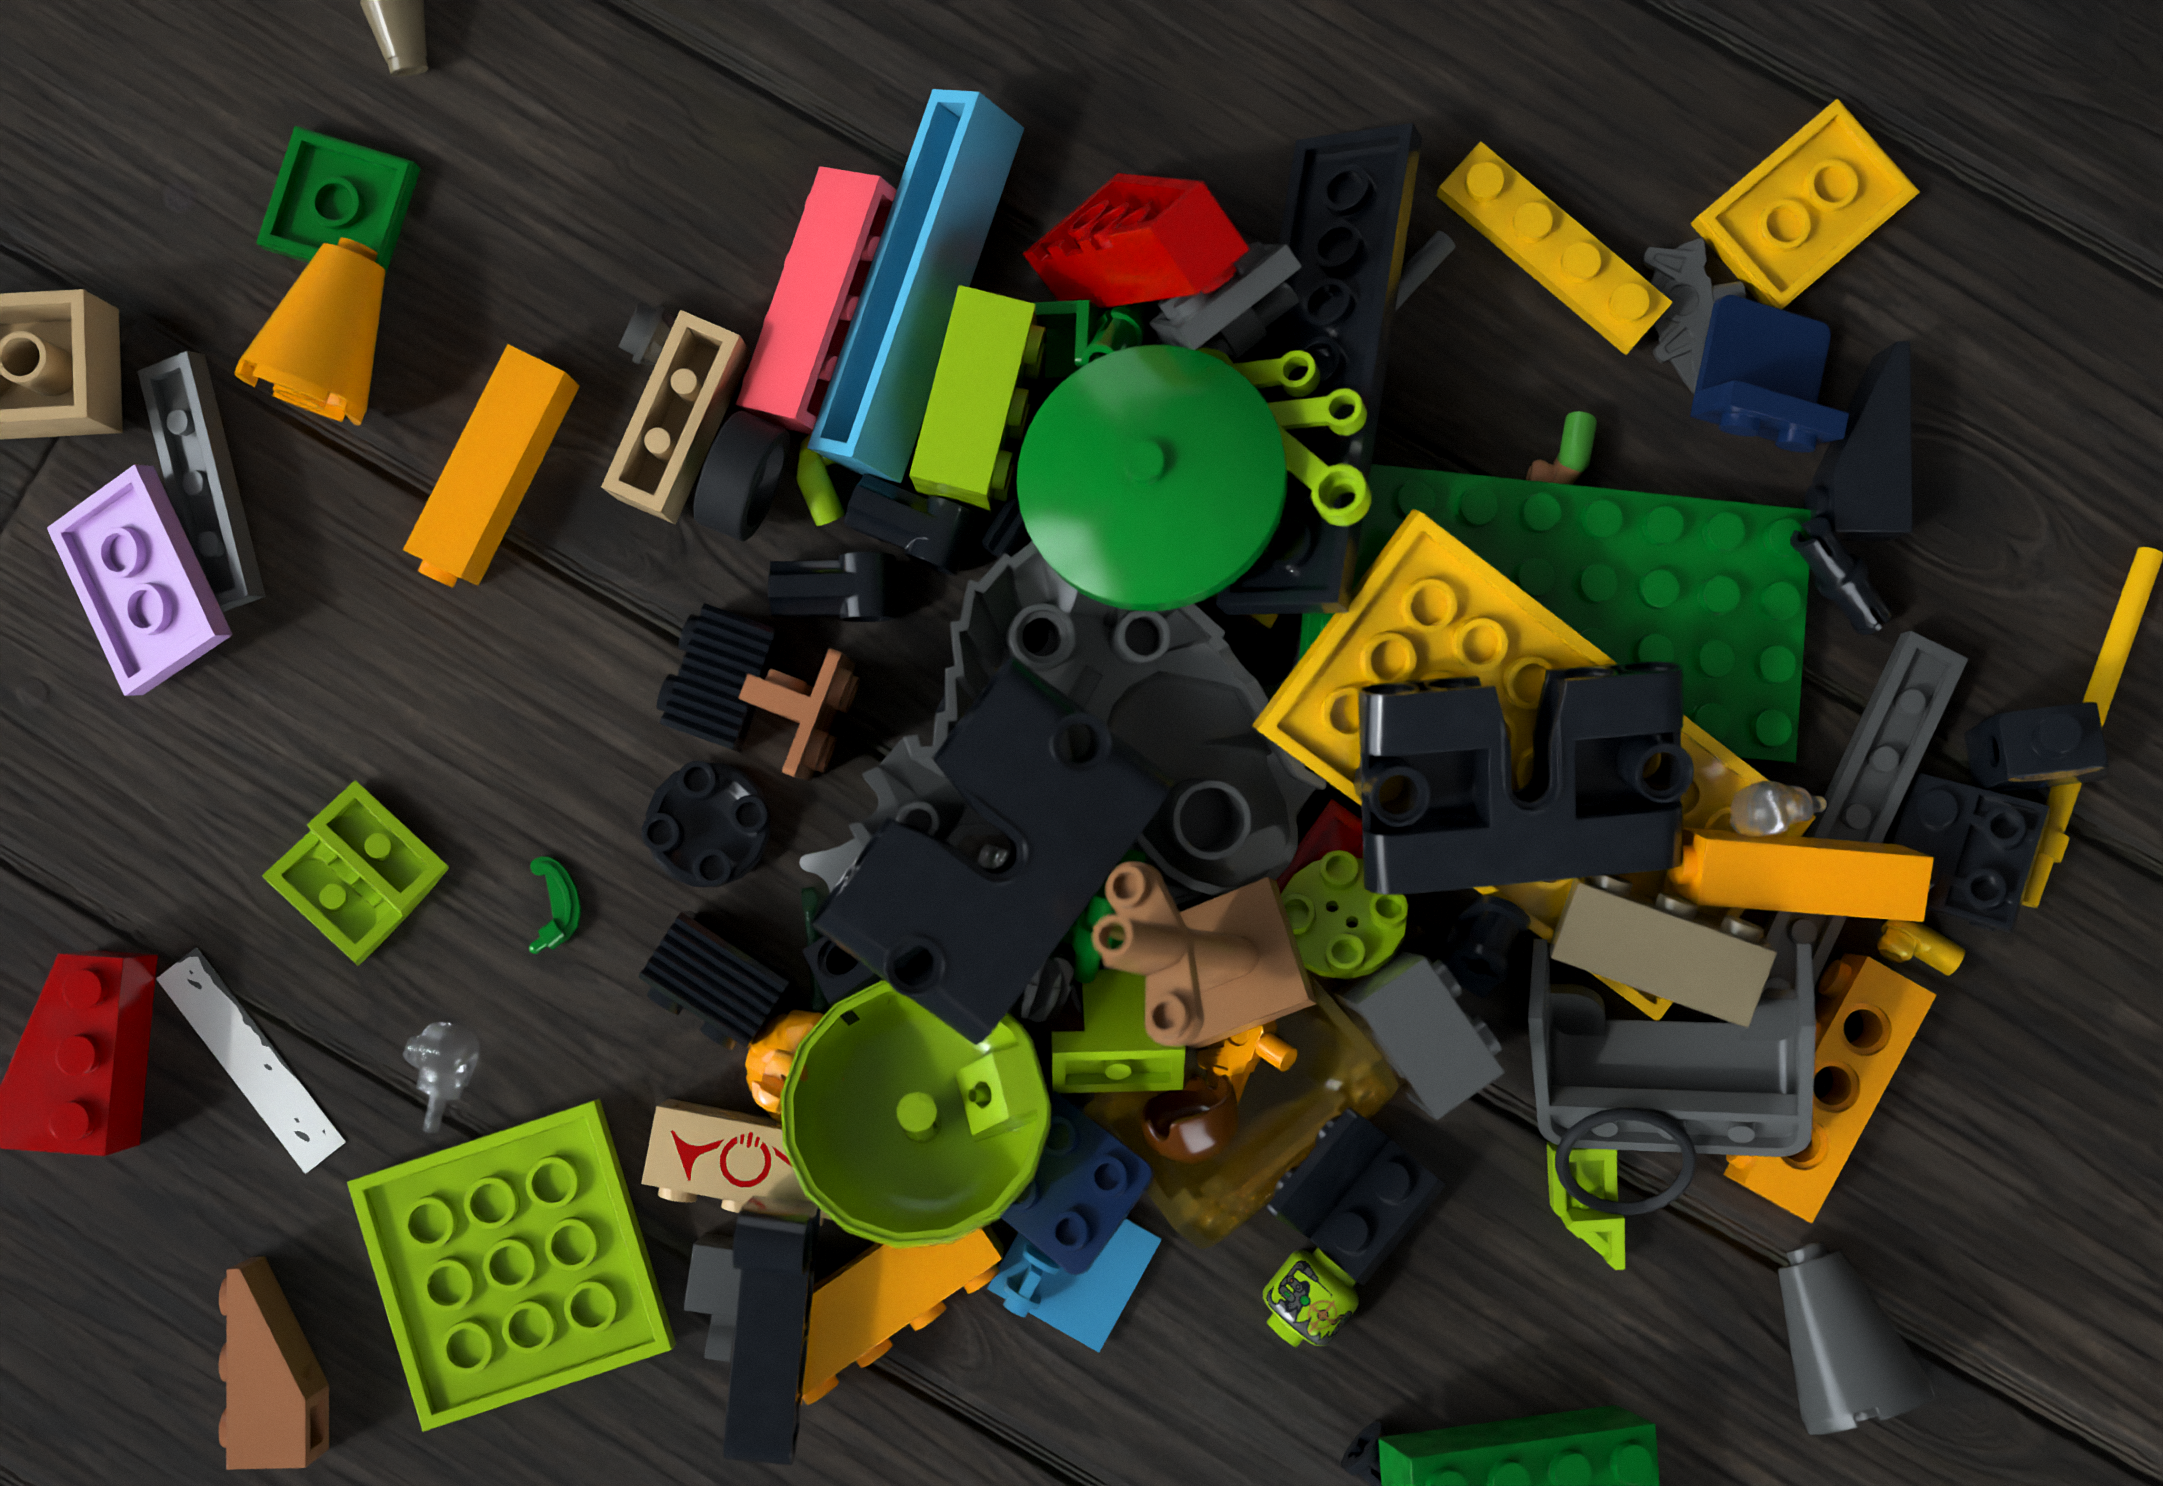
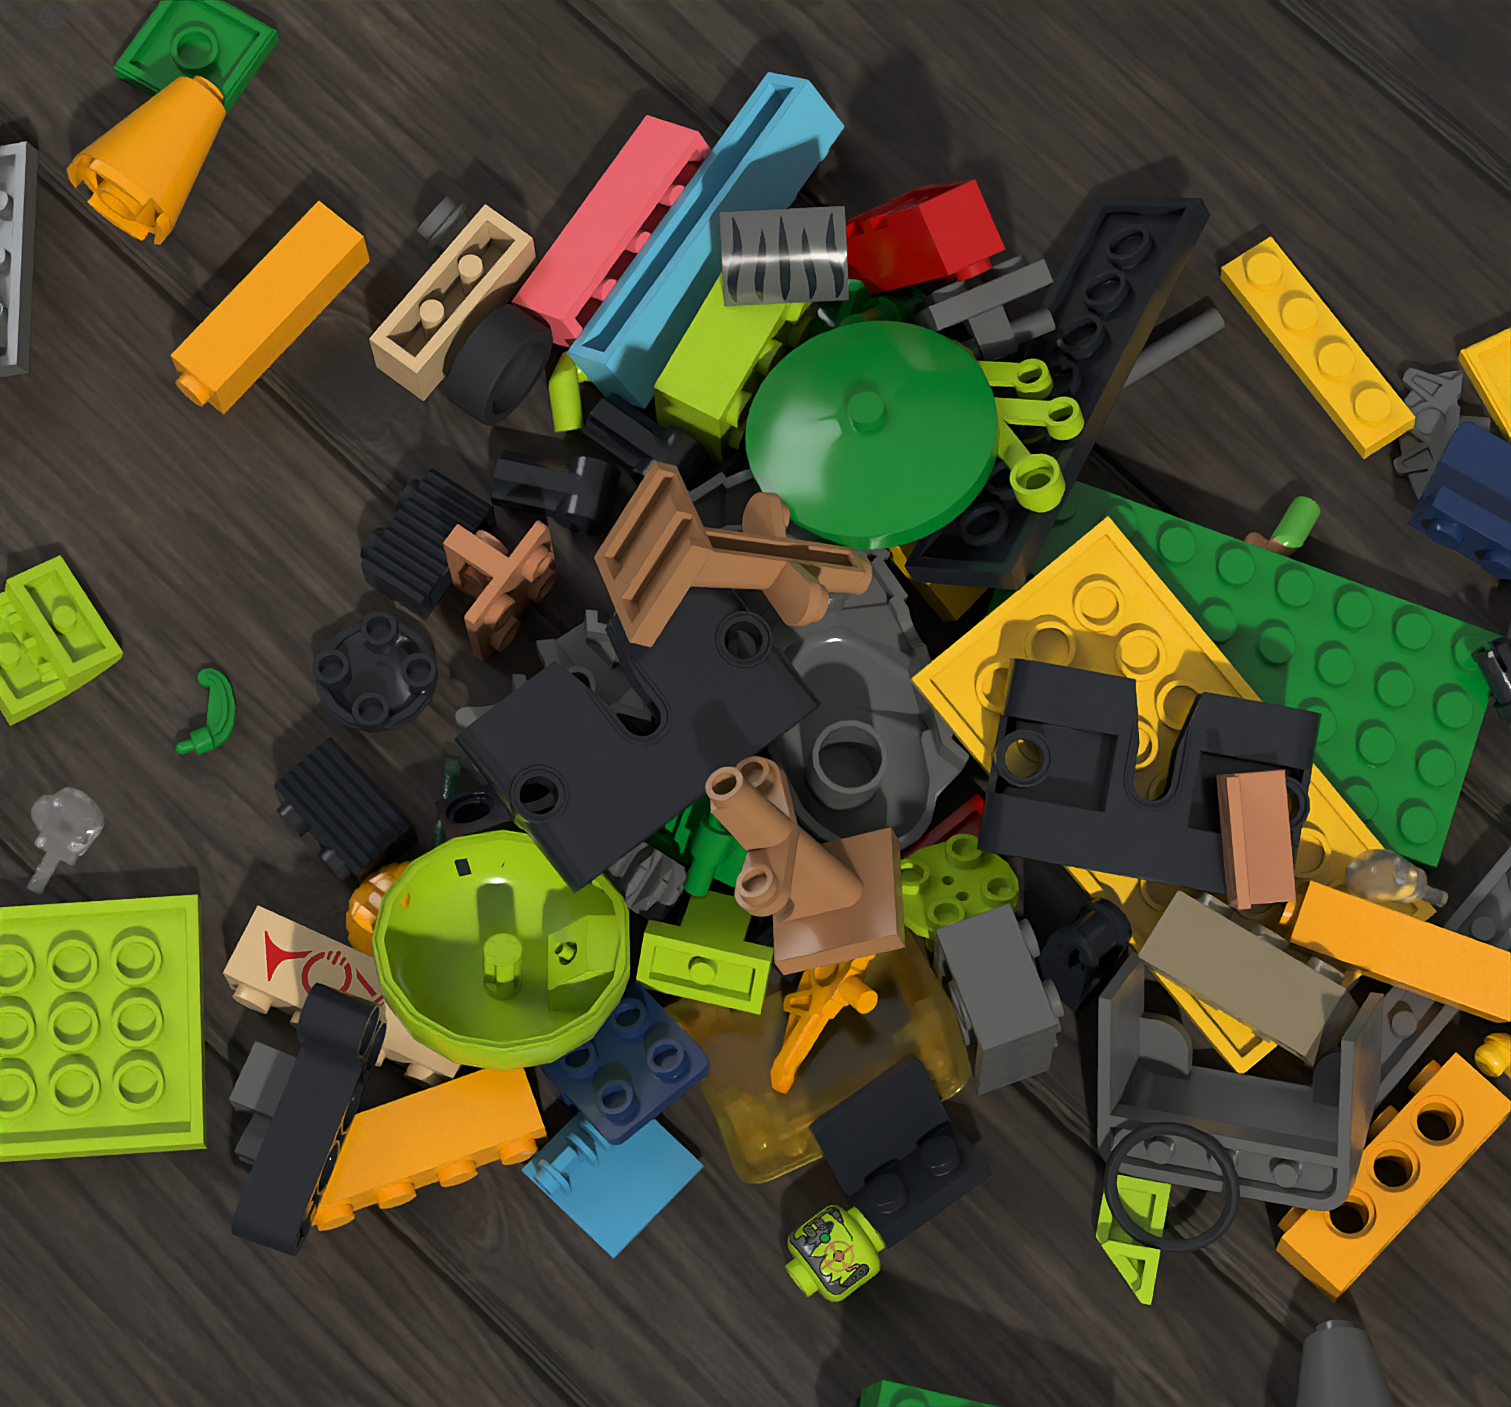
camera: 20 degrees right, 15 degrees down
reddish brown hair [1139,1075,1239,1164] -> none
none -> medium nougat piece [594,461,872,647]
none -> dark grey brick [719,206,849,306]
none -> nougat panel [1216,769,1296,910]

